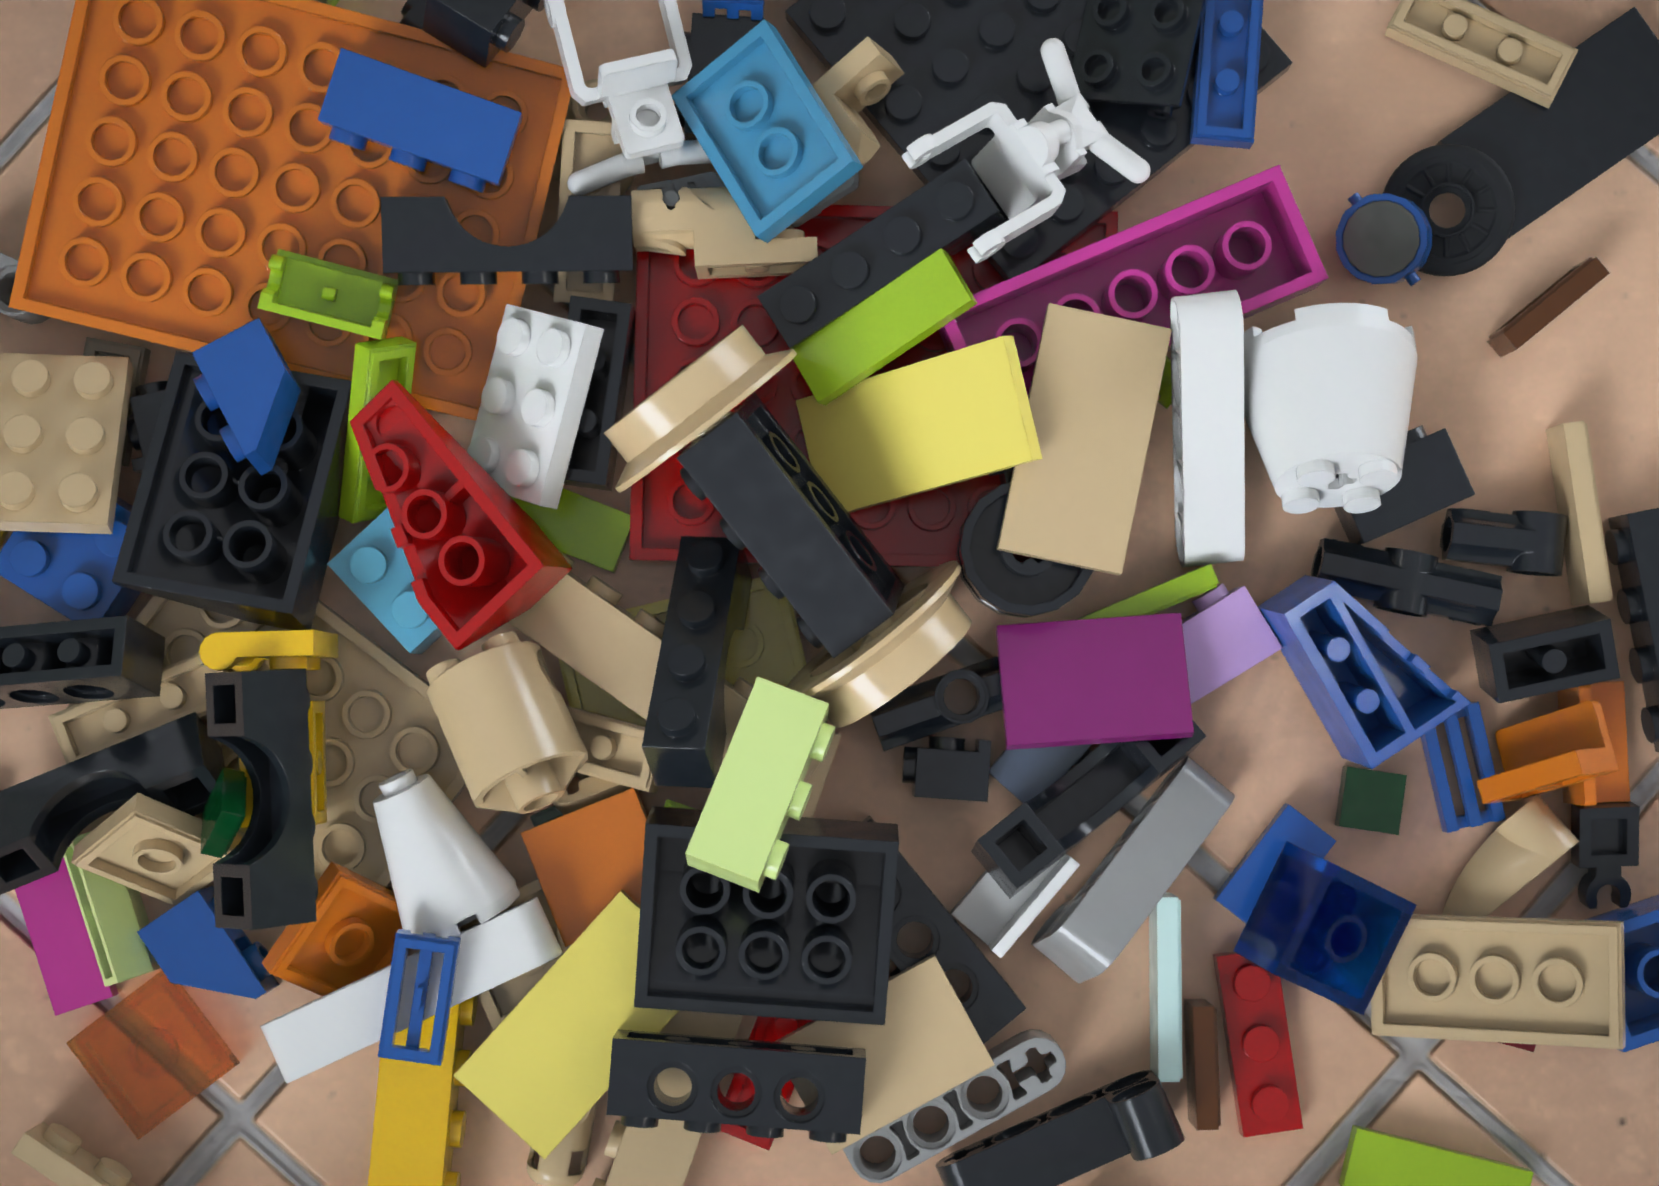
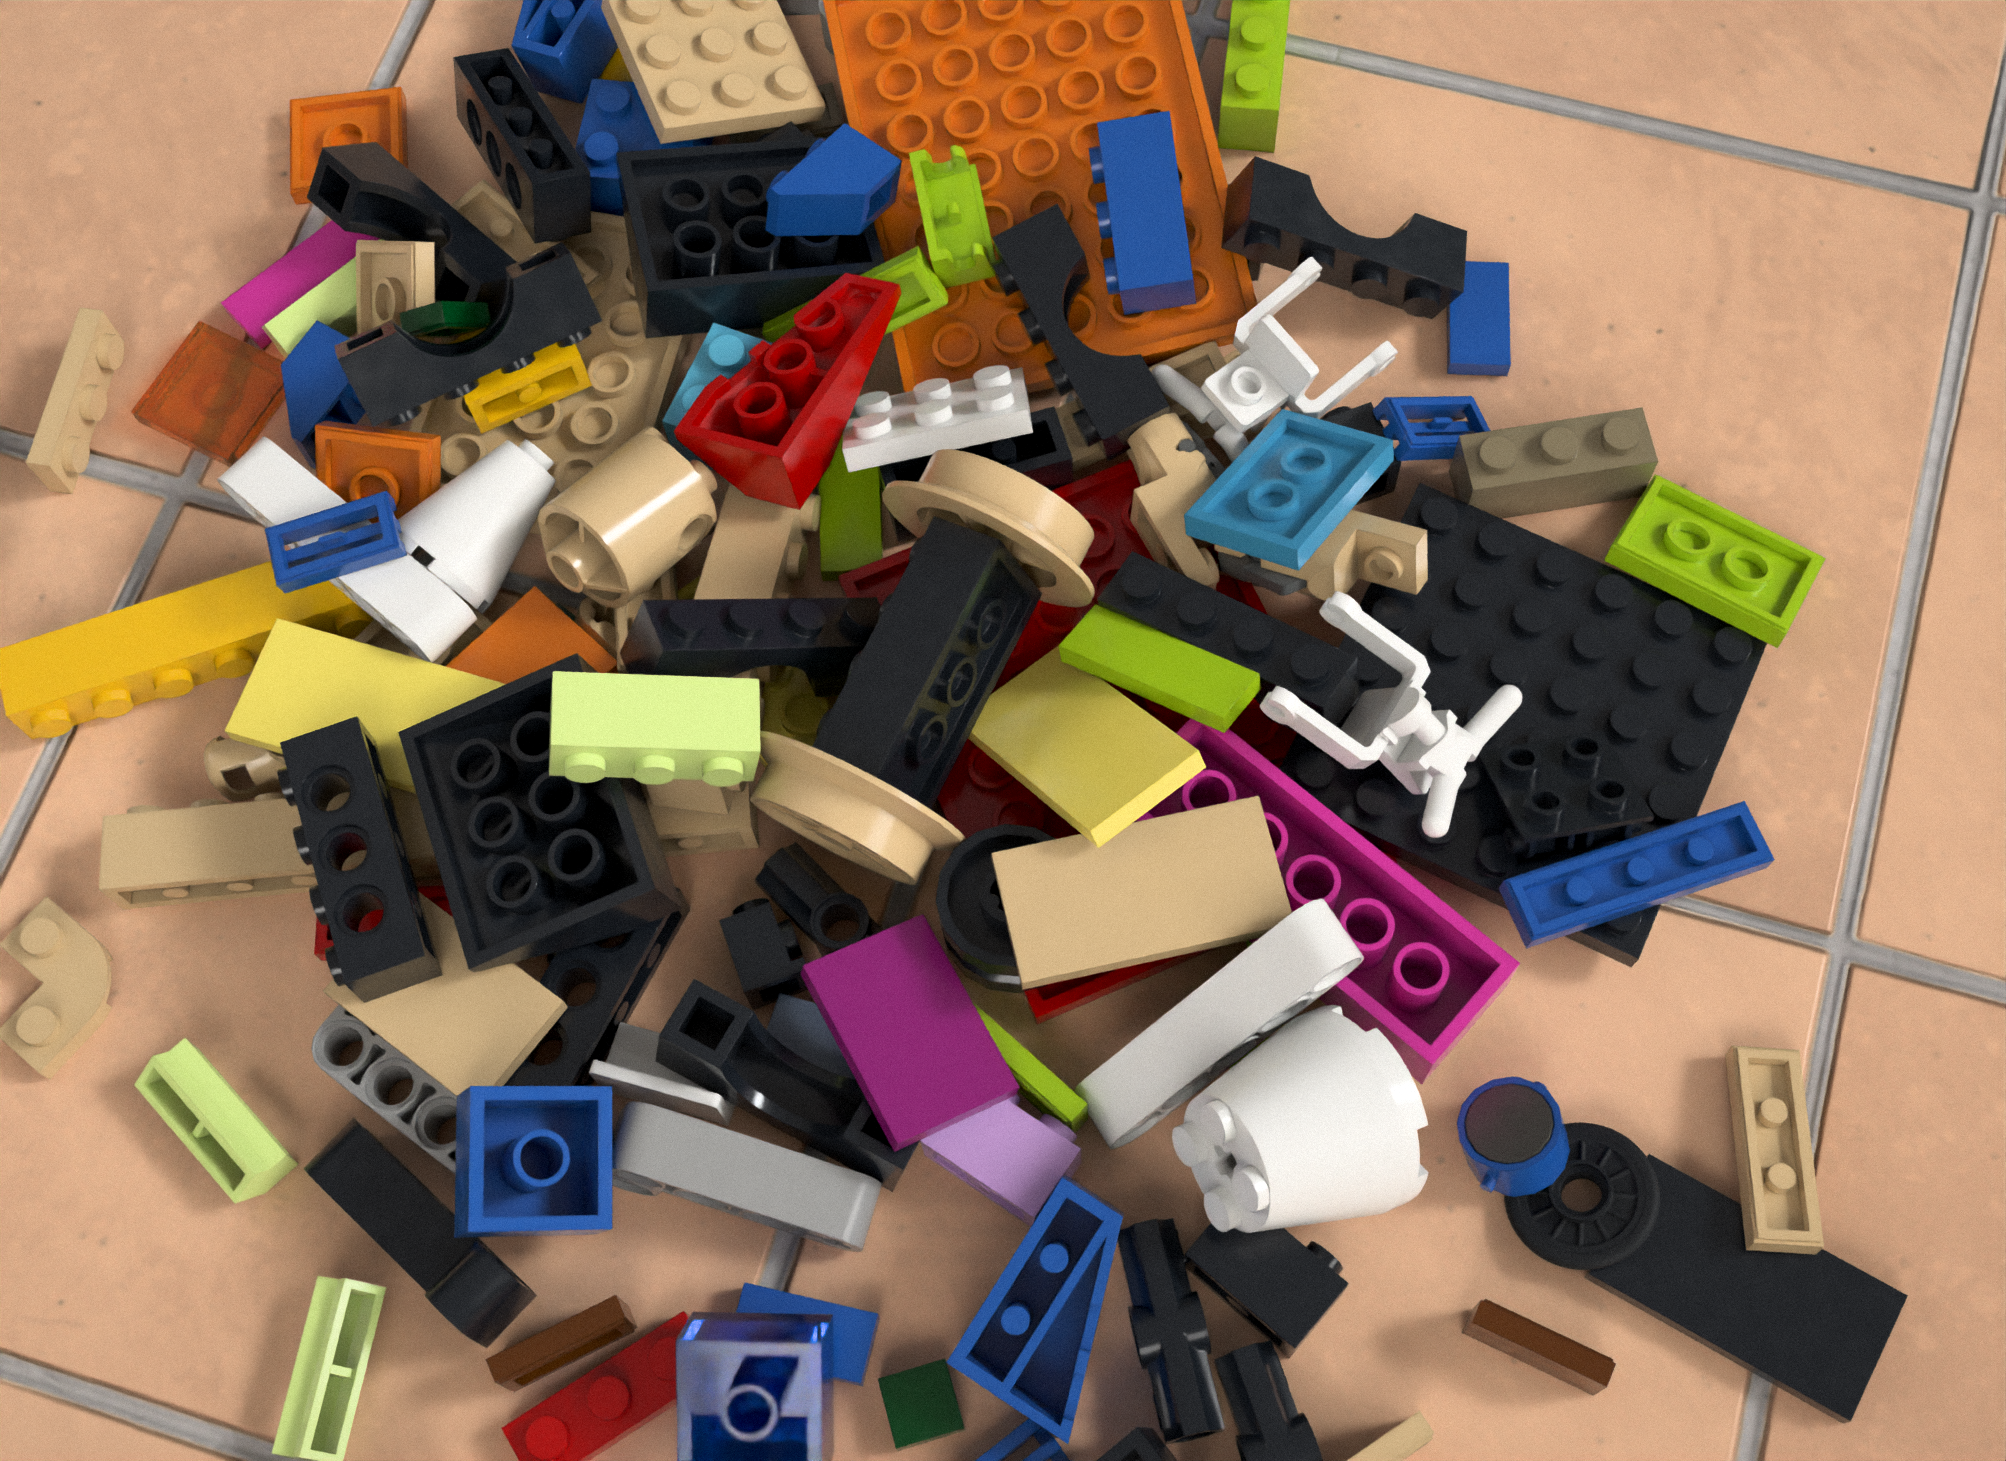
camera: 75 degrees right, 20 degrees down
yellow plate [199,630,338,672] -> none
light aqua tile [1149,892,1183,1082] -> none
none -> blue brick [454,1086,612,1238]

